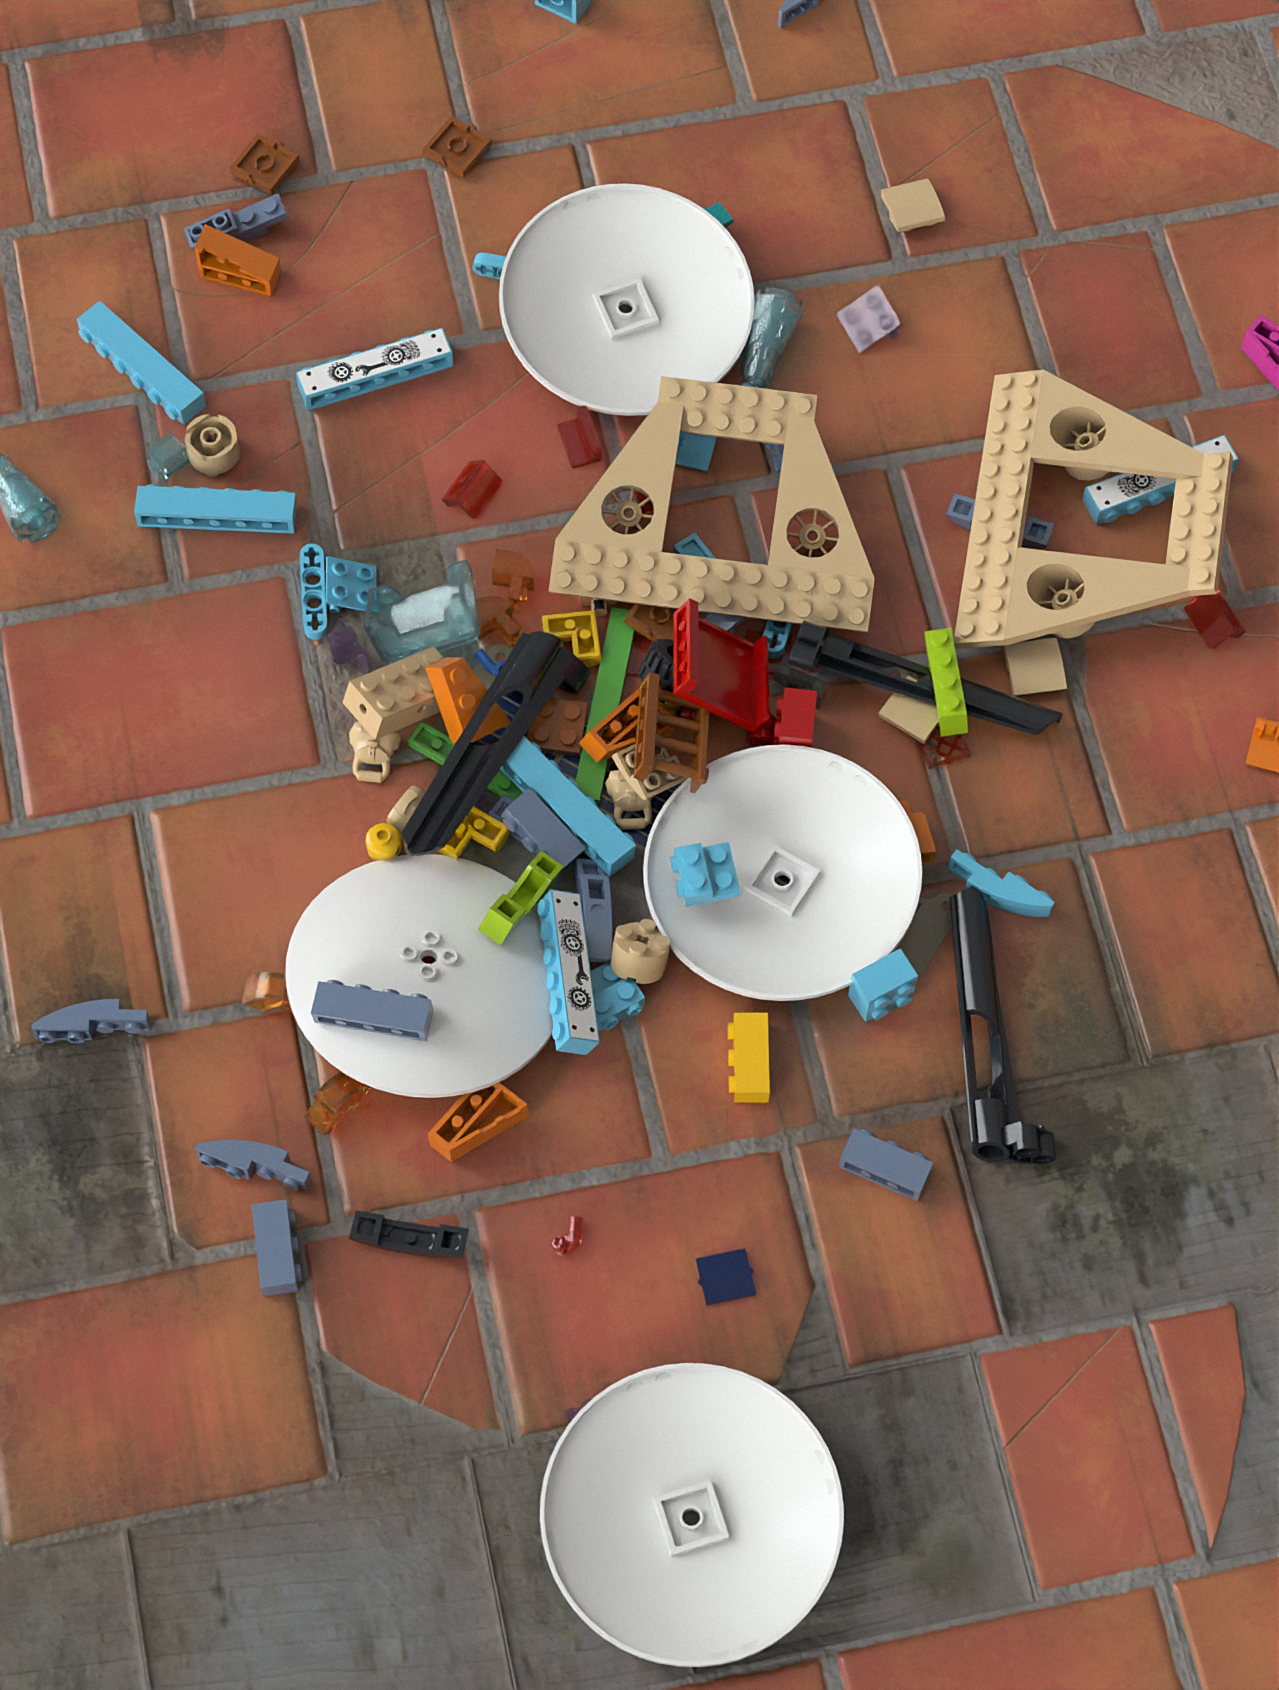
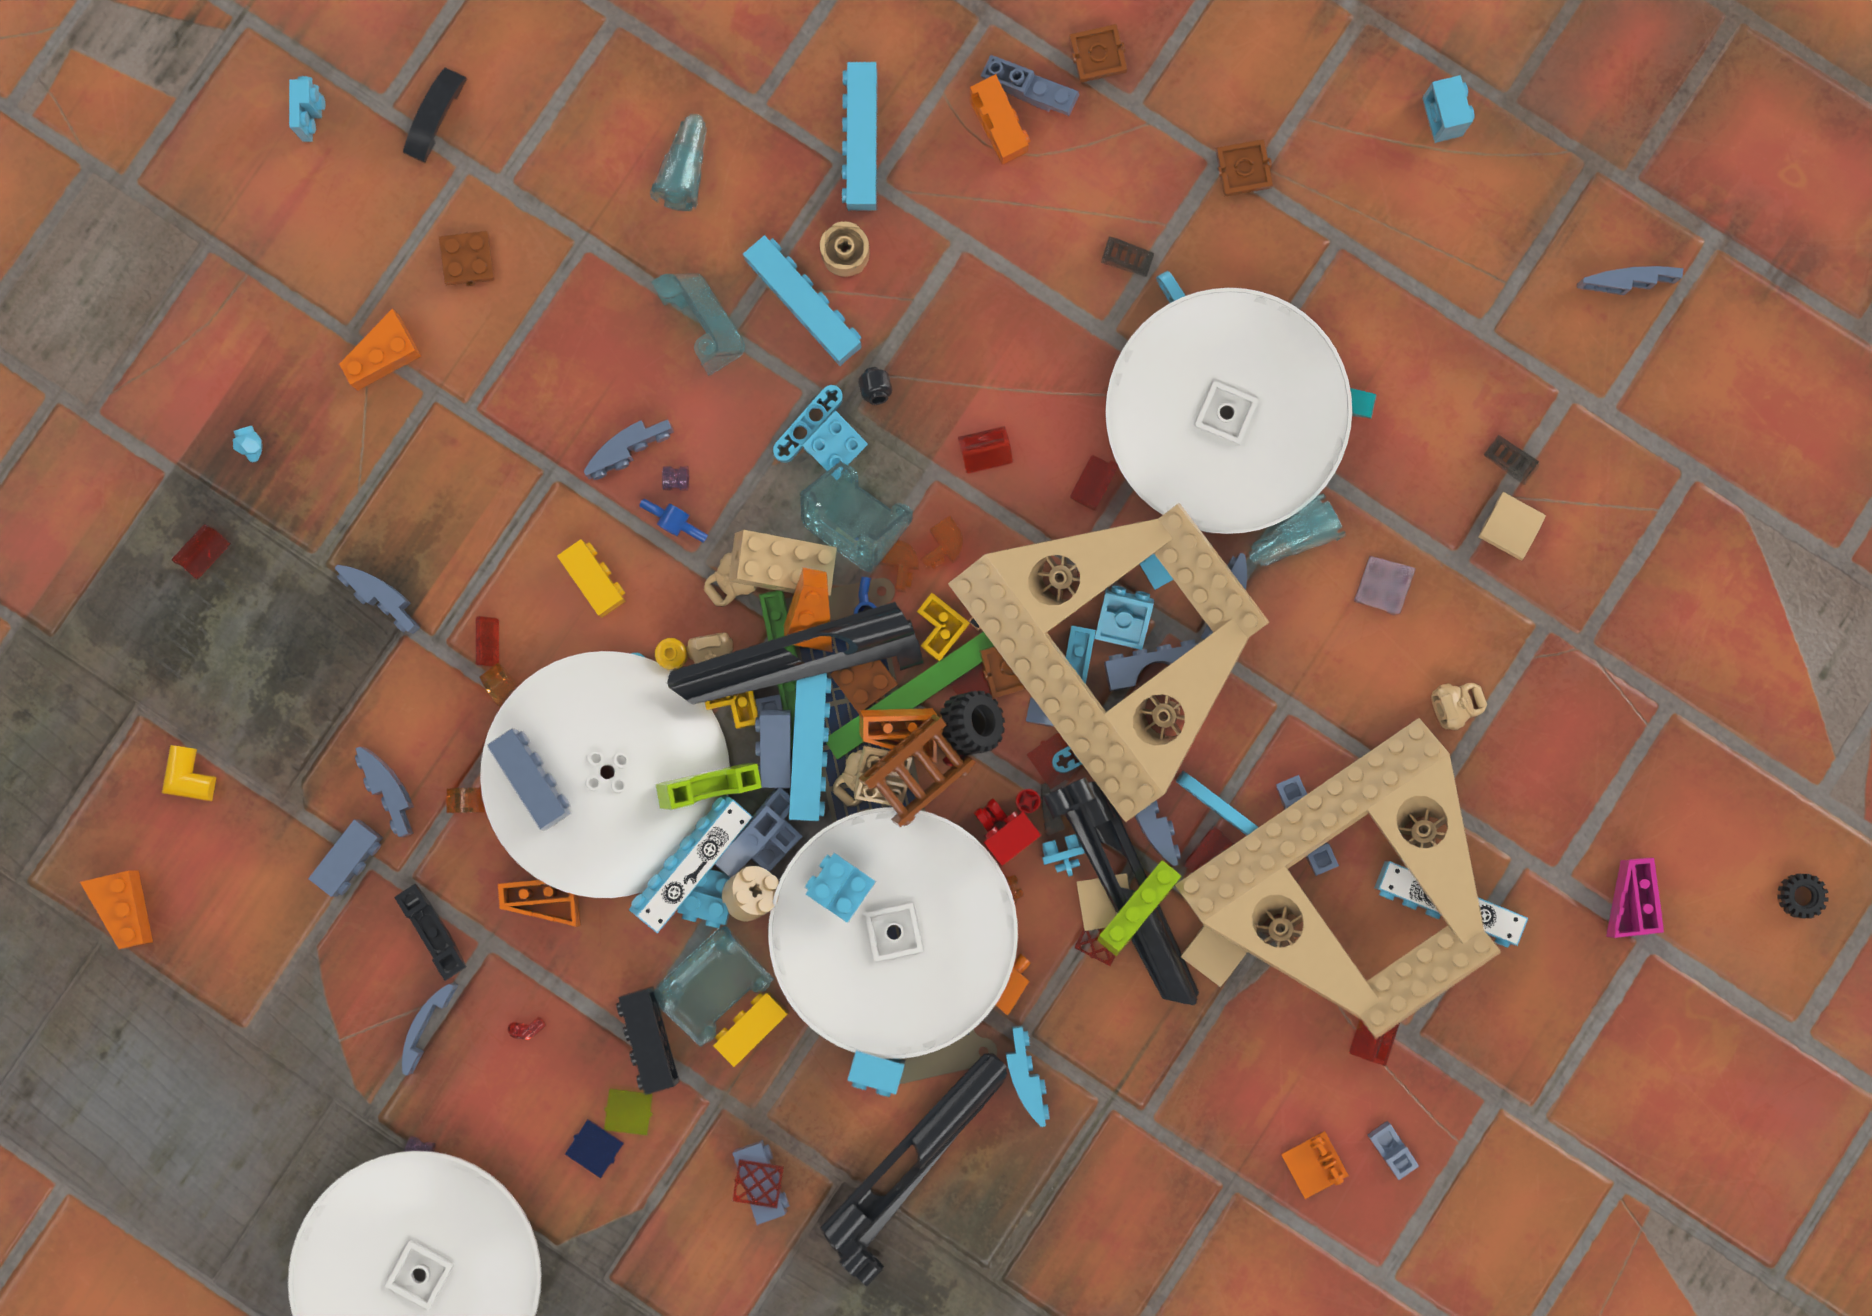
camera: 50 degrees right, 20 degrees up
clear light blue brick [146,432,190,479] -> none
brick [296,328,453,411] -> none
clear purple hinge [328,618,373,675] -> none
red panel [674,598,770,732] -> none
none -> orange wedge [80,870,153,949]
none -> yellow brick [162,745,217,801]
none -> sand blue slope [402,982,458,1076]
none -> clear red slope [476,616,499,667]
none -> yellow brick [557,539,626,618]
none -> sand blue slope [584,419,674,480]
none -> clear neon green piece [604,1089,653,1135]
none -> black brick [616,986,680,1095]
none -> blue piece [640,499,708,543]
none -> clear light blue windscreen [651,273,745,376]
none -> clear light blue windscreen [654,926,774,1047]
none -> clear purple wheel [662,466,689,491]
none -> clear red window [732,1159,784,1208]
none -> sand blue slope [751,820,803,872]
none -> black head [858,367,892,405]
none -> red wheel [1015,789,1041,814]
none -> medium azure hips [1042,834,1085,877]
none -> medium azure plate [1094,585,1154,650]
none -> clear smoke slope [1101,236,1154,277]
none -> sand blue arch [1104,639,1199,692]
none -> sand blue slope [1135,800,1181,866]
none -> medium azure beam [1175,771,1258,836]
none -> clear red panel [1182,826,1234,873]
none -> tan piece [1431,683,1487,730]
none -> clear smoke slope [1484,435,1539,485]

